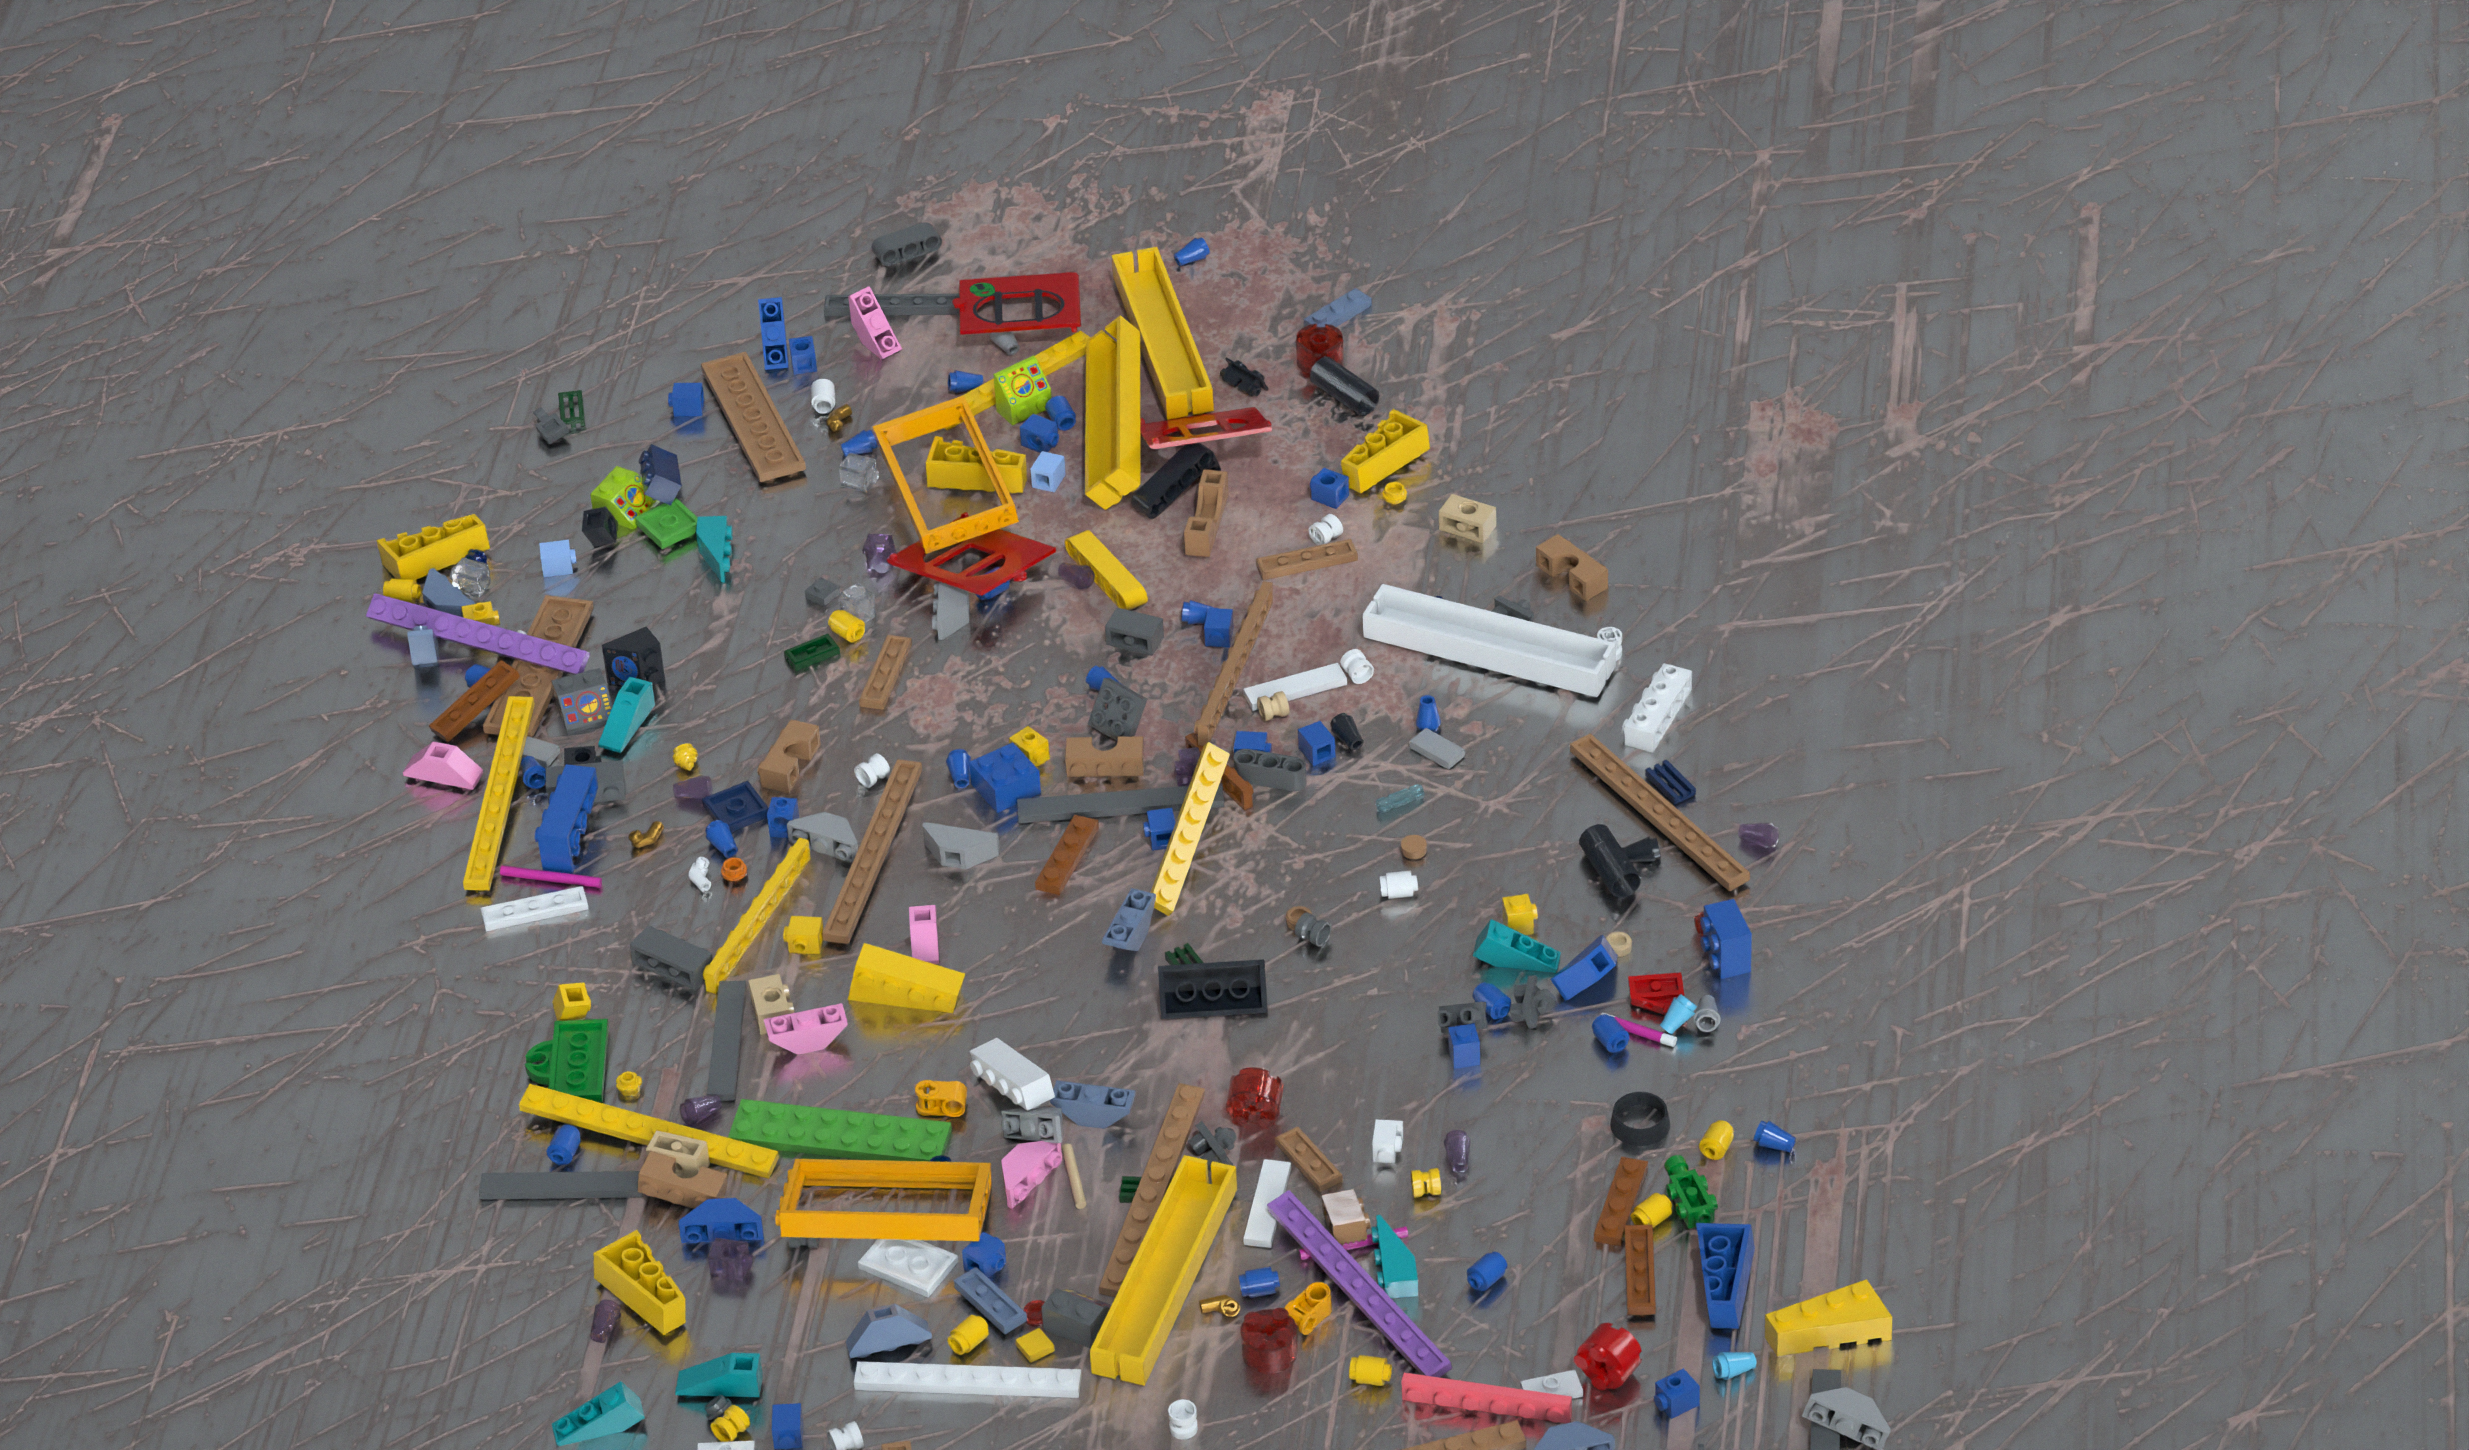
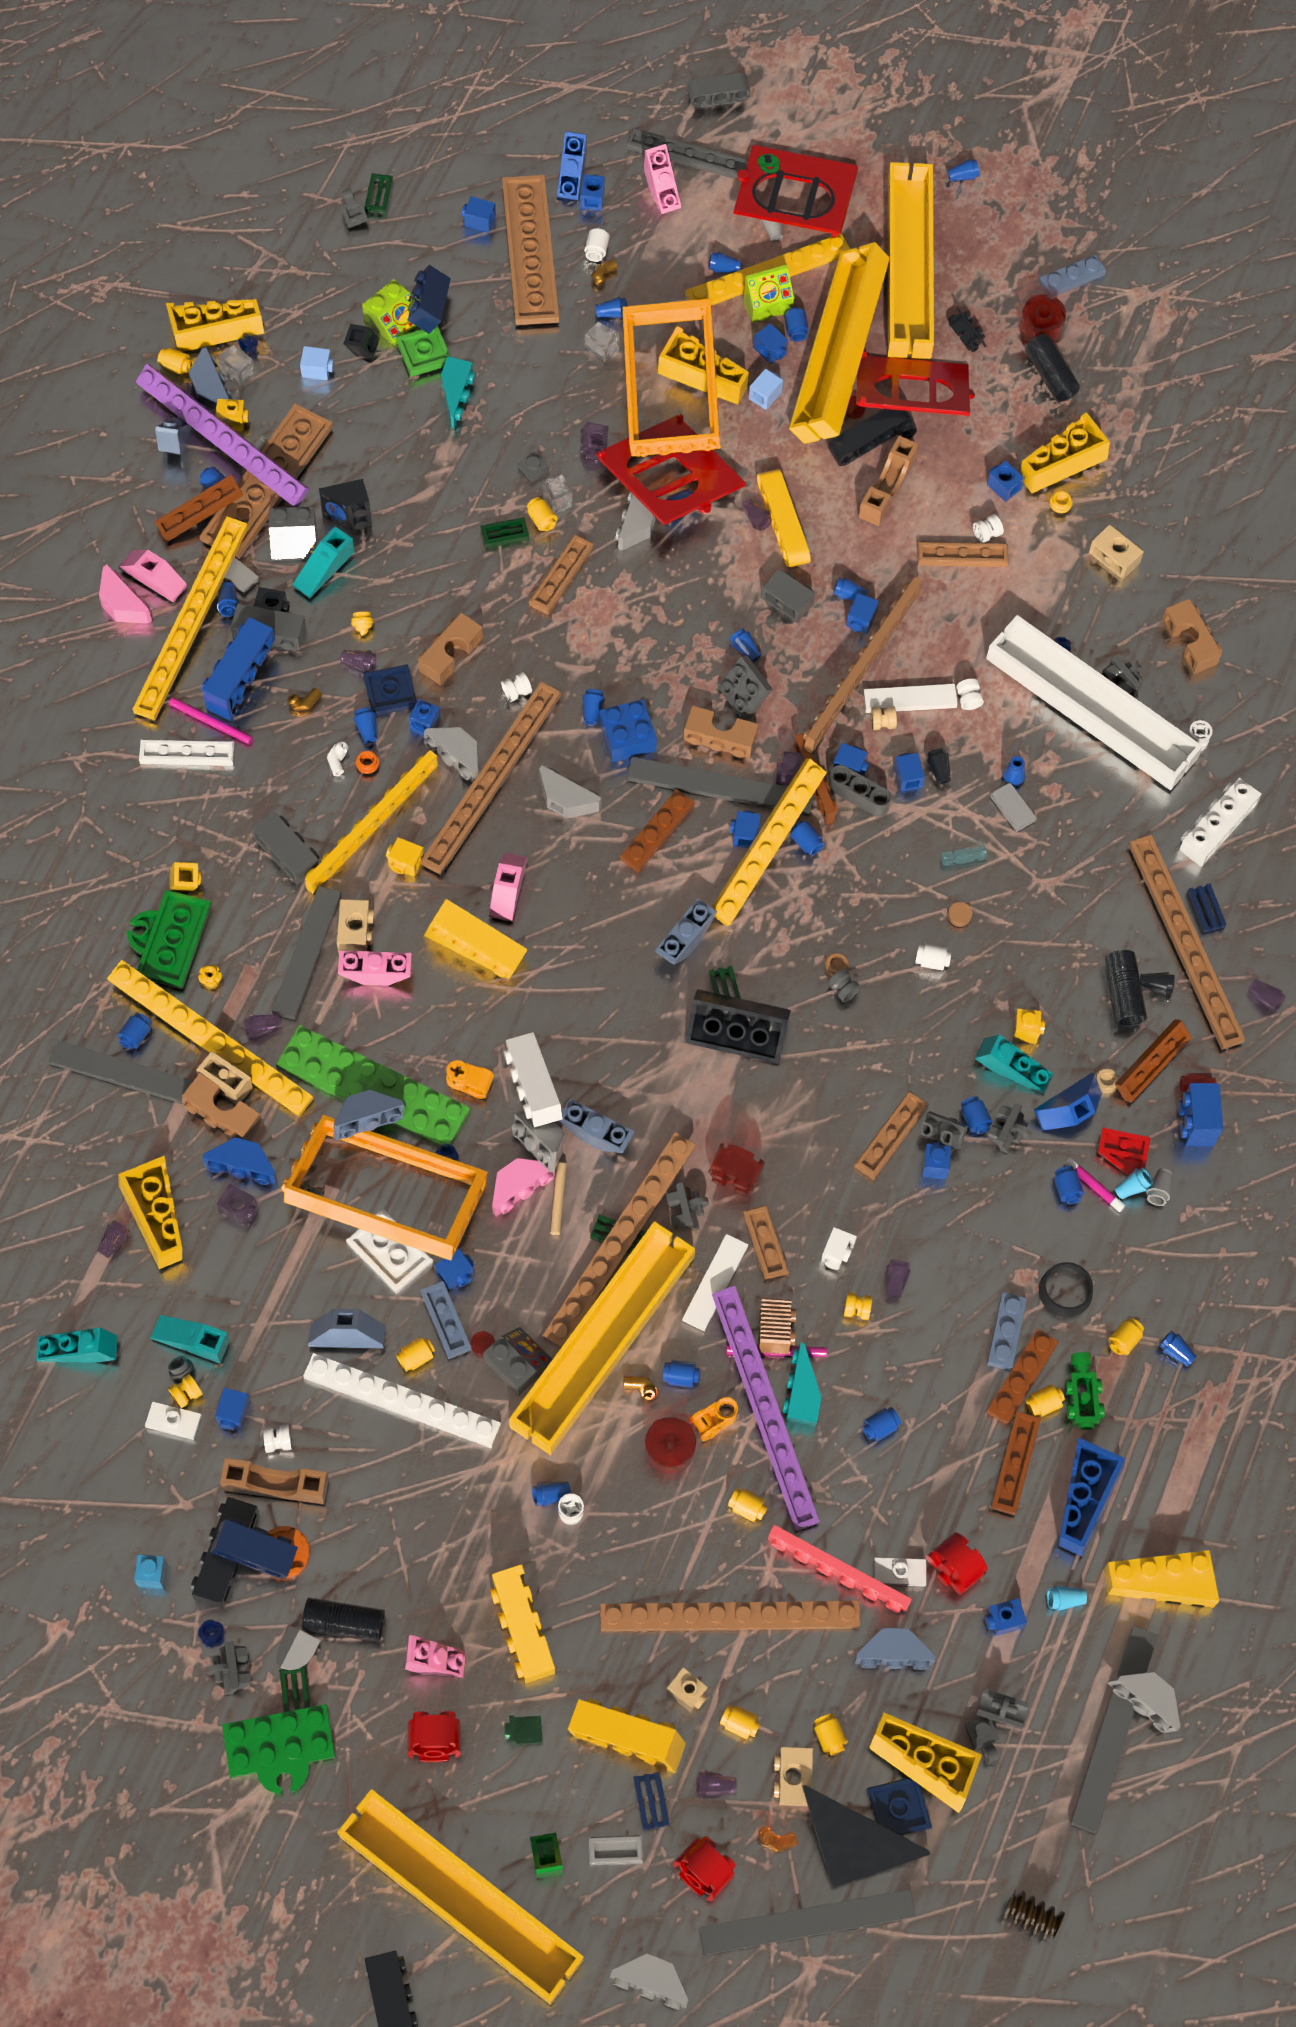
camera: 10 degrees right, 25 degrees up
yellow brick [1009,726,1050,768] -> none
yellow tile [1015,1328,1055,1363] -> none
none -> bright pink slope [99,565,152,624]
none -> sand blue slope [333,1090,404,1141]
none -> blue cone [532,1481,571,1508]
none -> blue brick [790,821,825,856]
none -> clear red tile [845,396,866,419]
none -> medium nougat tile [854,1091,929,1180]
none -> sand blue plate [987,1293,1027,1371]
none -> dark orange plate [1115,1019,1192,1103]

